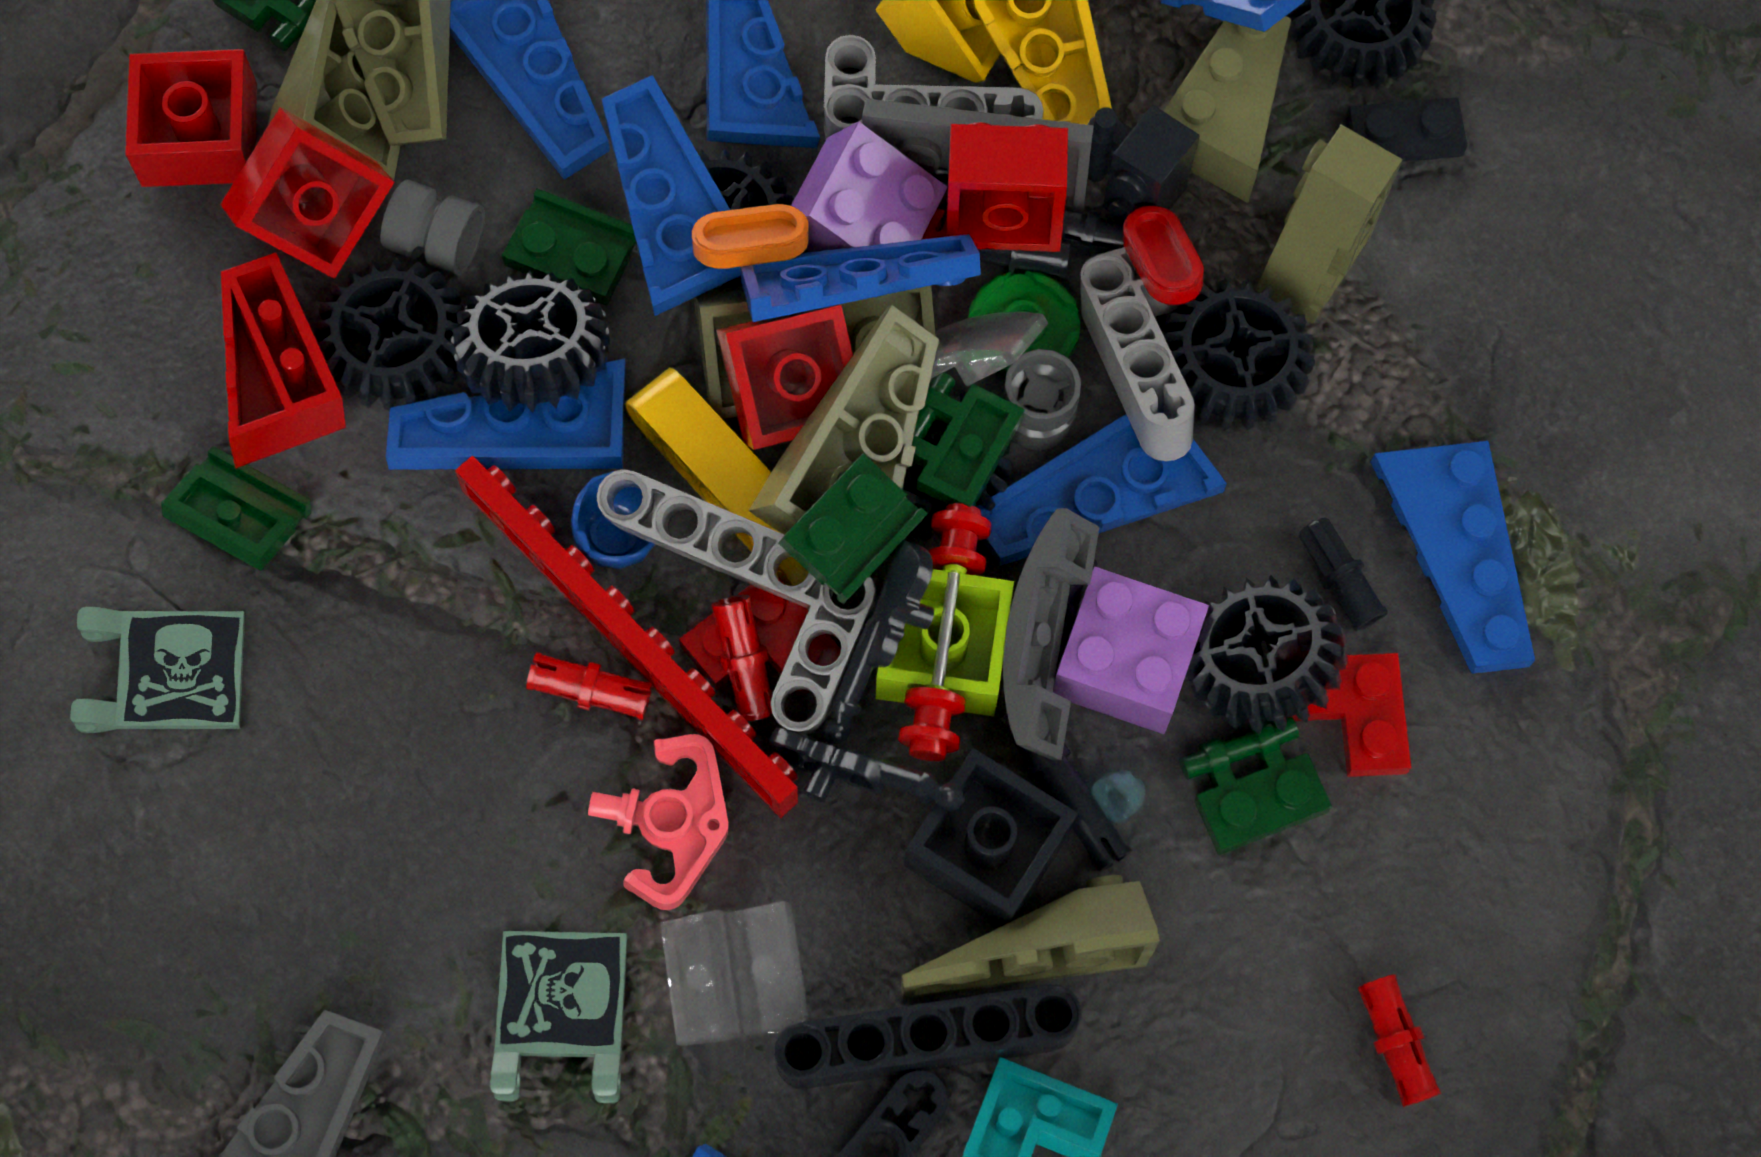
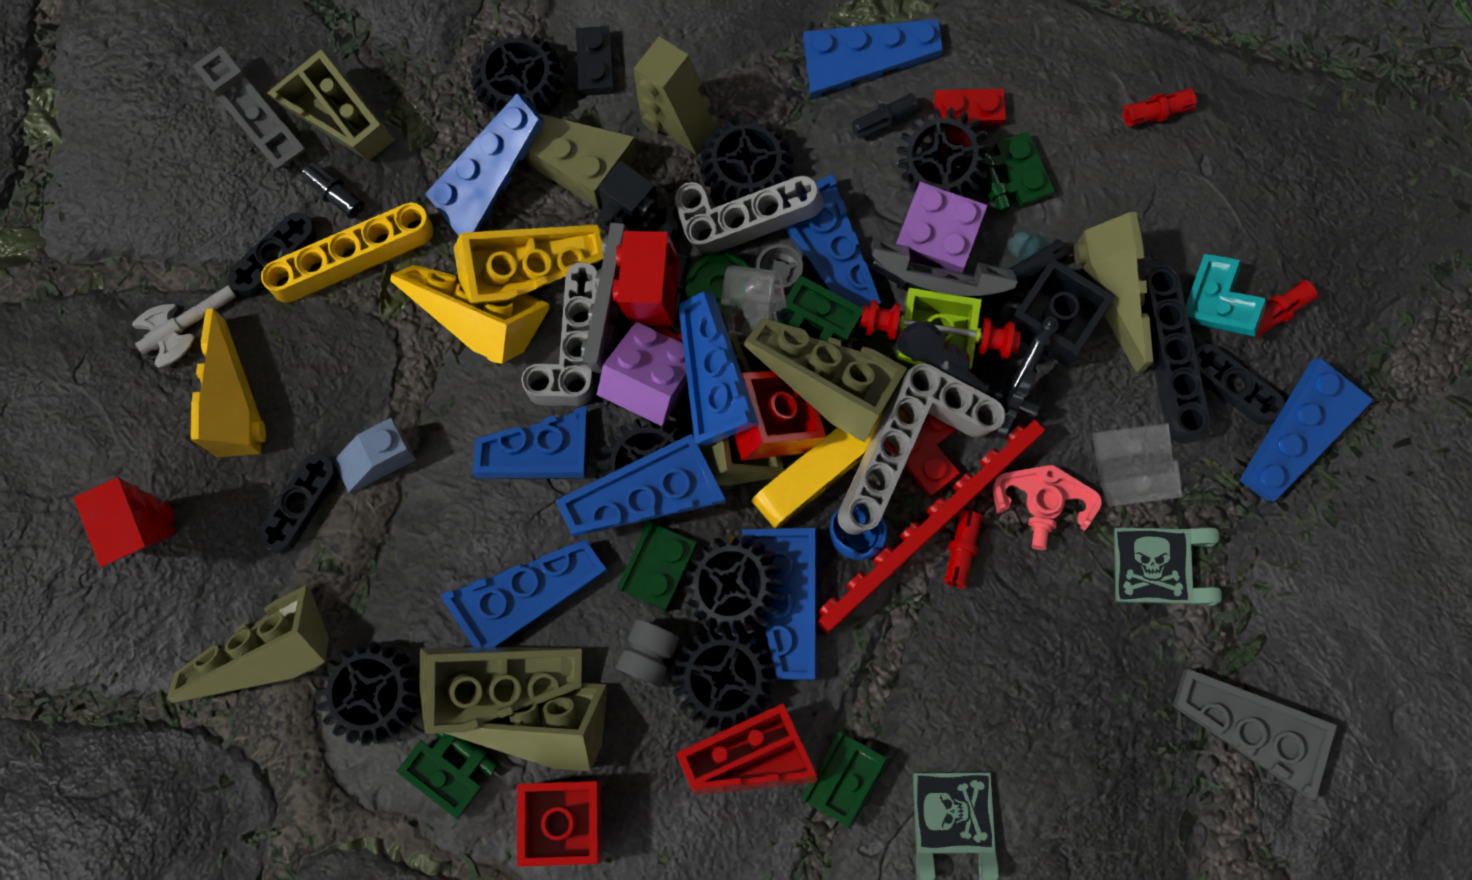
camera: 85 degrees left, 5 degrees up
red brick [220,107,395,279] -> none
orange tile [692,204,809,269] -> none
red pin [711,594,773,721] -> none
dark green plate [778,453,928,604] -> none
red tile [1123,206,1204,305] -> none

